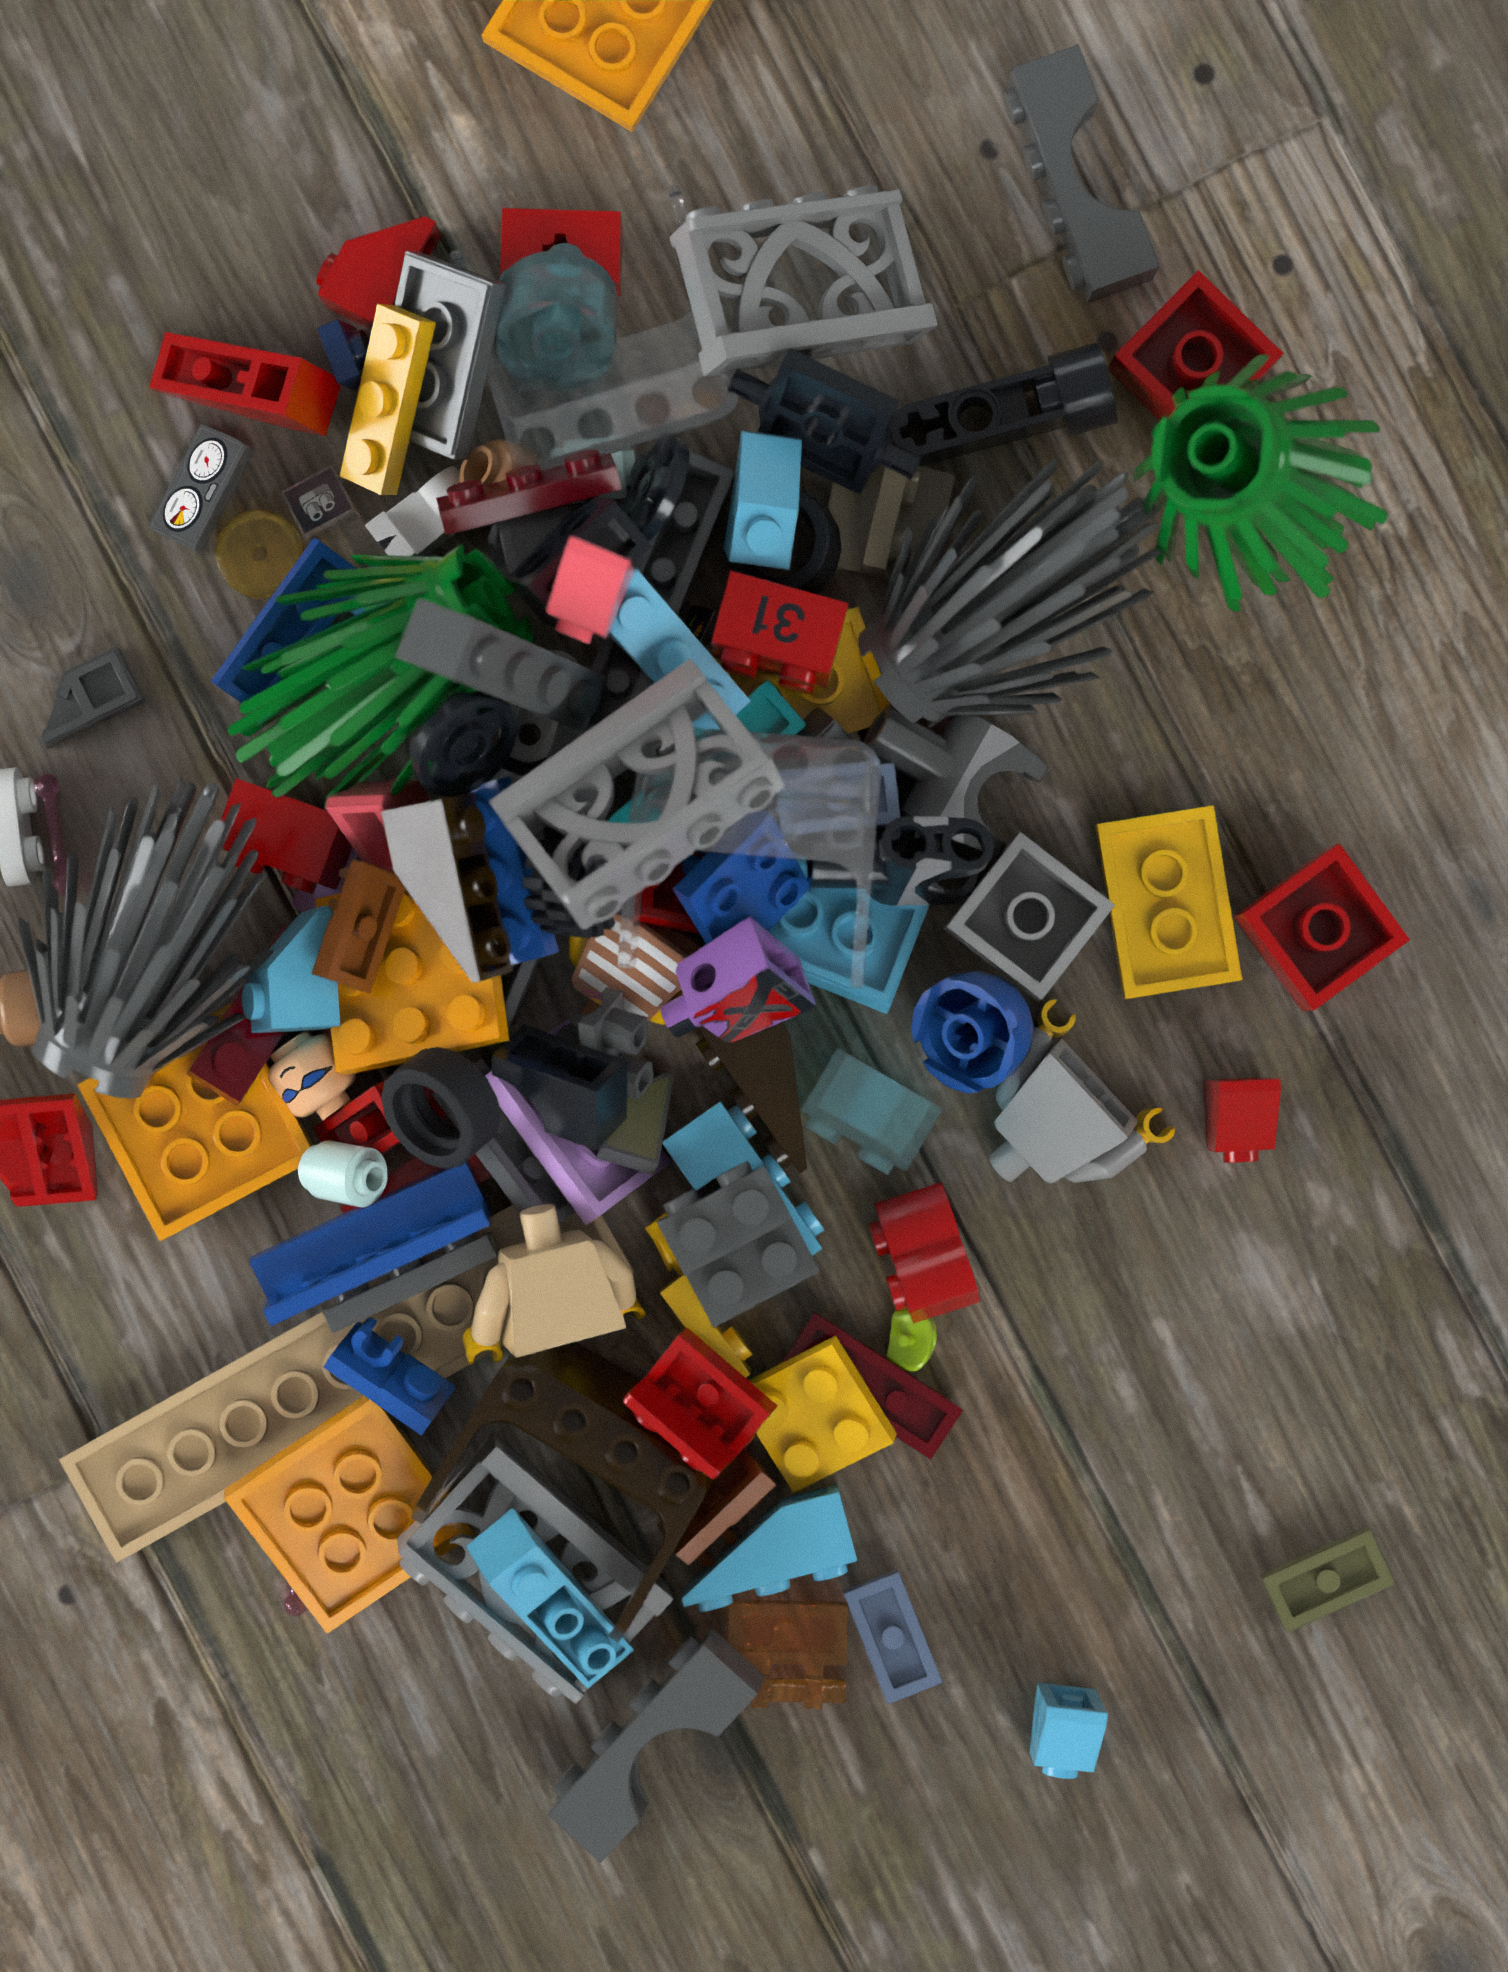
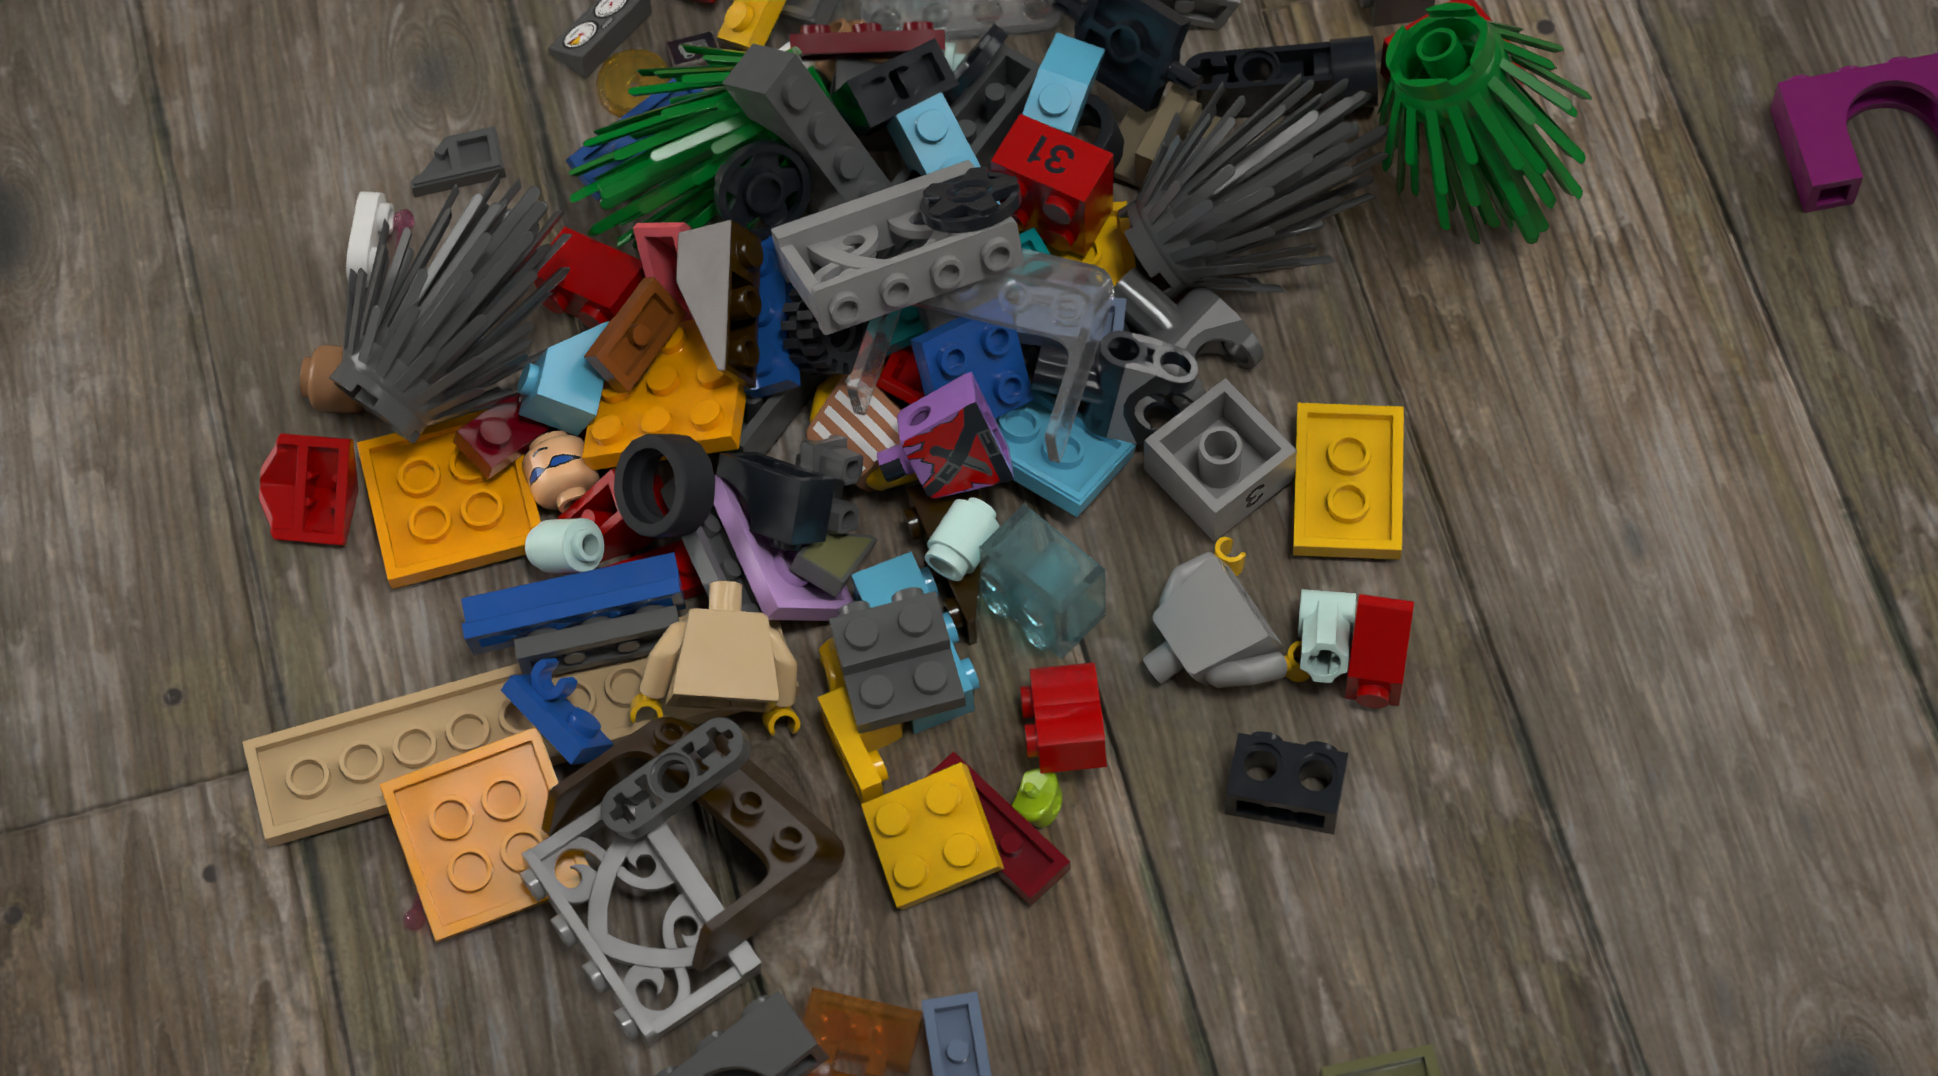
camera: 10 degrees right, 25 degrees down
medium azure slope [466,1507,634,1689] -> none
coral slope [546,536,635,644] -> none
red bracket [623,1328,778,1479] -> none
dark orange plate [656,1448,776,1567] -> none
medium azure slope [682,1484,857,1612] -> none
blue cylinder [911,970,1034,1093] -> none
red brick [1233,843,1410,1012] -> none
none -> dark grey beam [601,718,751,839]
none -> black wheel [920,167,1022,233]
none -> light aqua brick [925,497,1000,581]
none -> black brick [1225,731,1348,835]
none -> light aqua piece [1298,589,1356,683]

